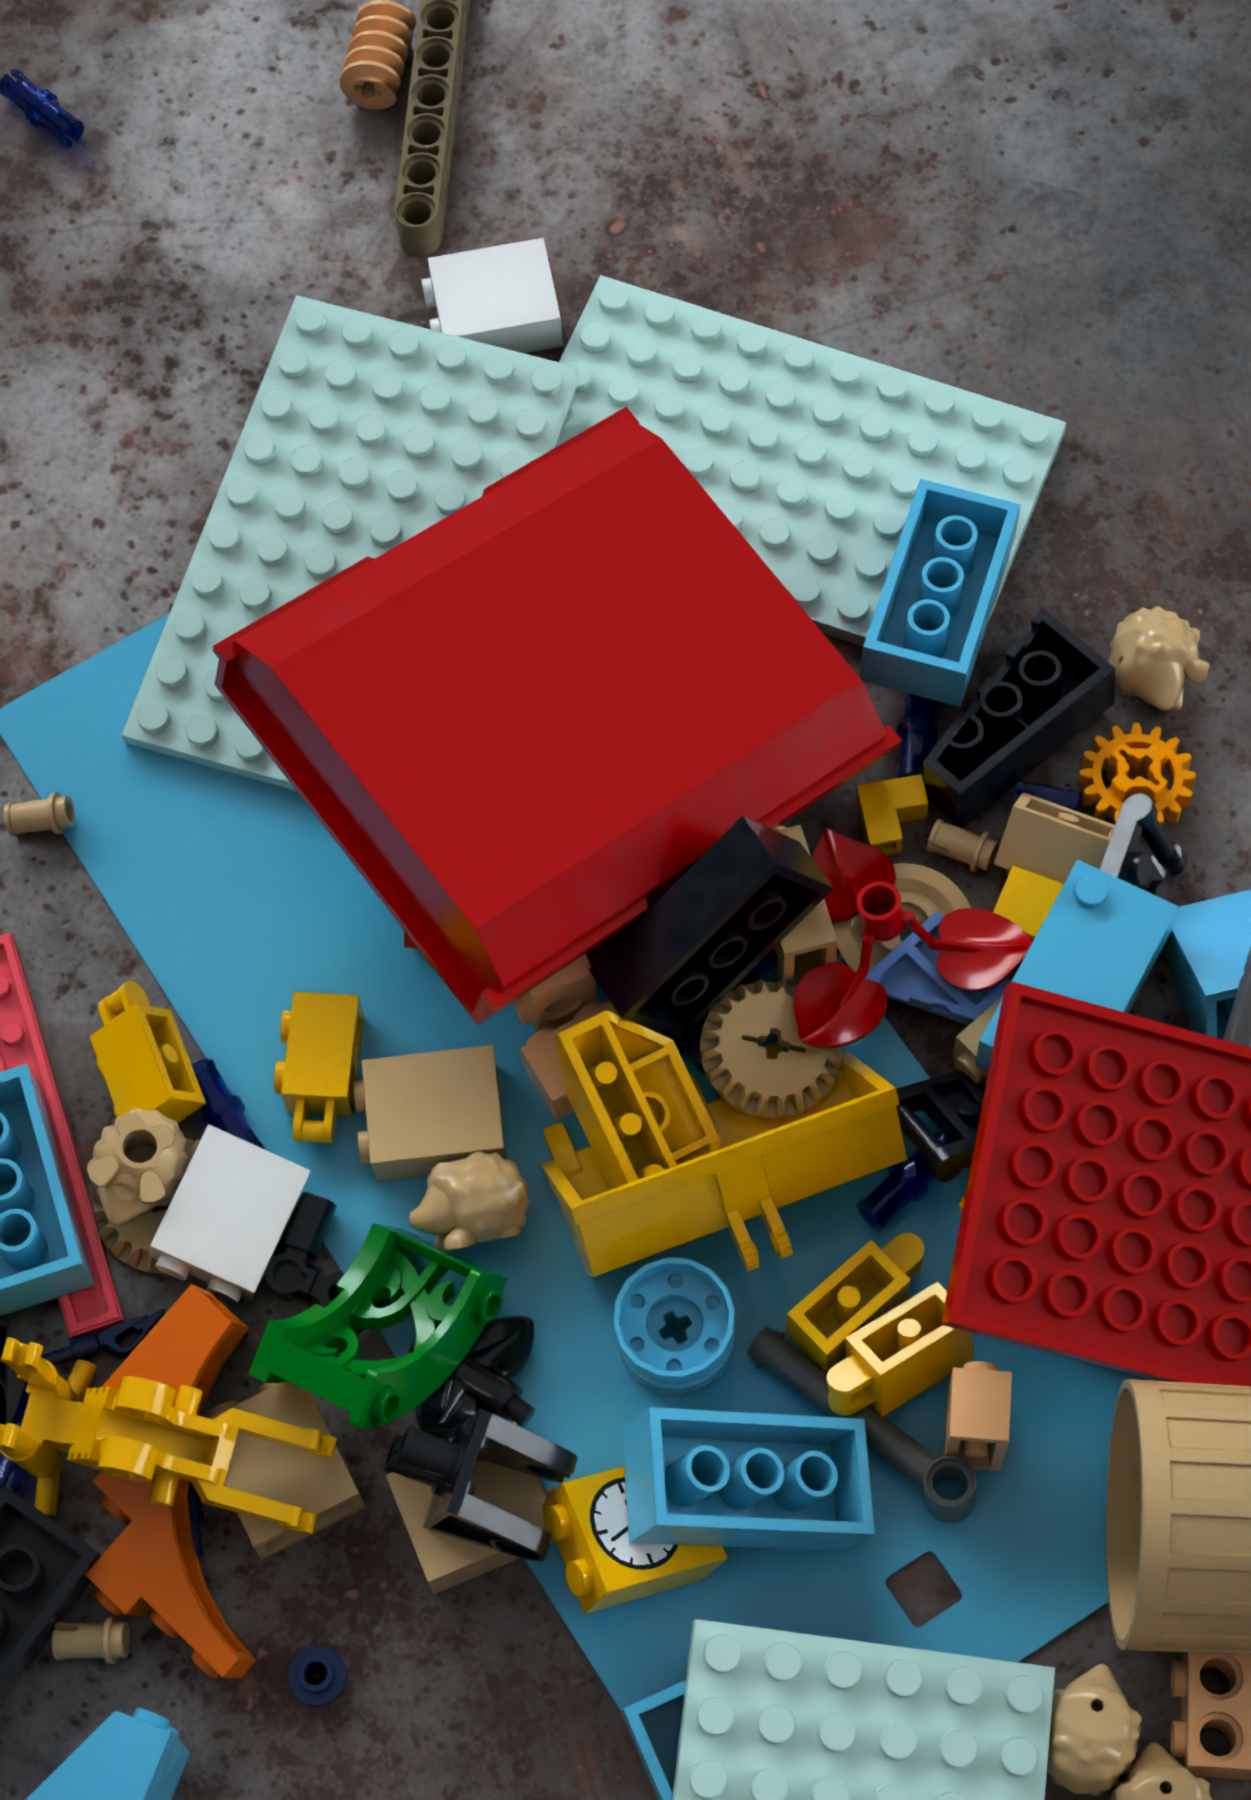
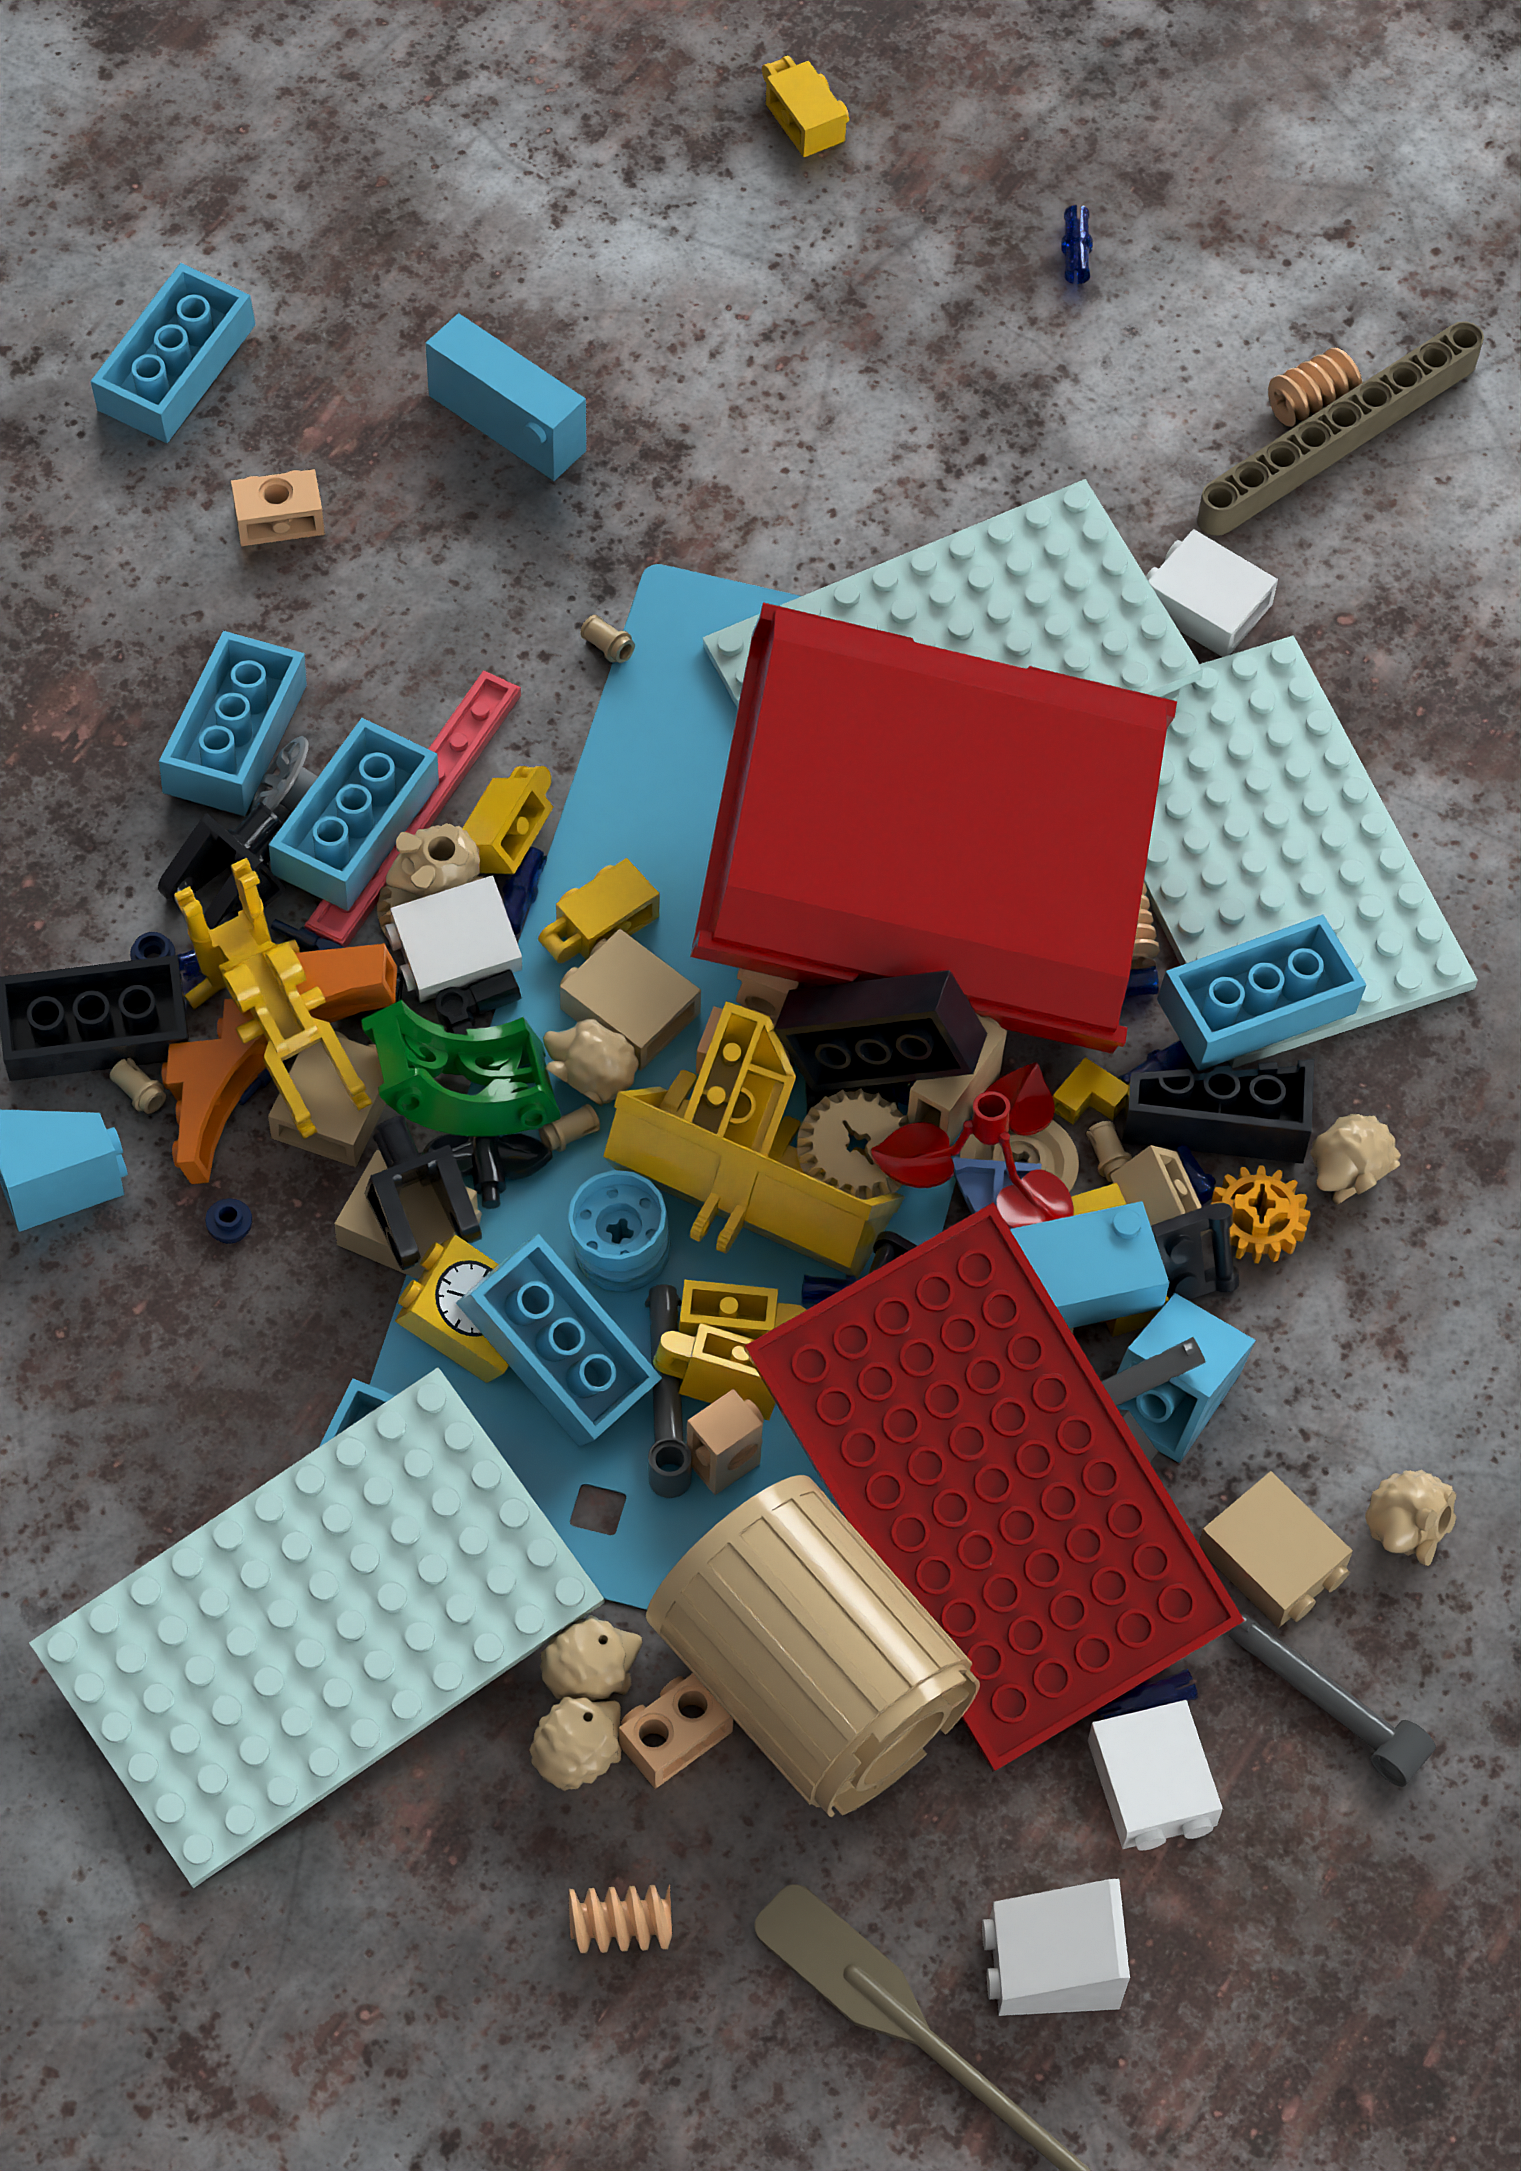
camera: 40 degrees right, 5 degrees down
none -> tan pin [538,1104,600,1152]

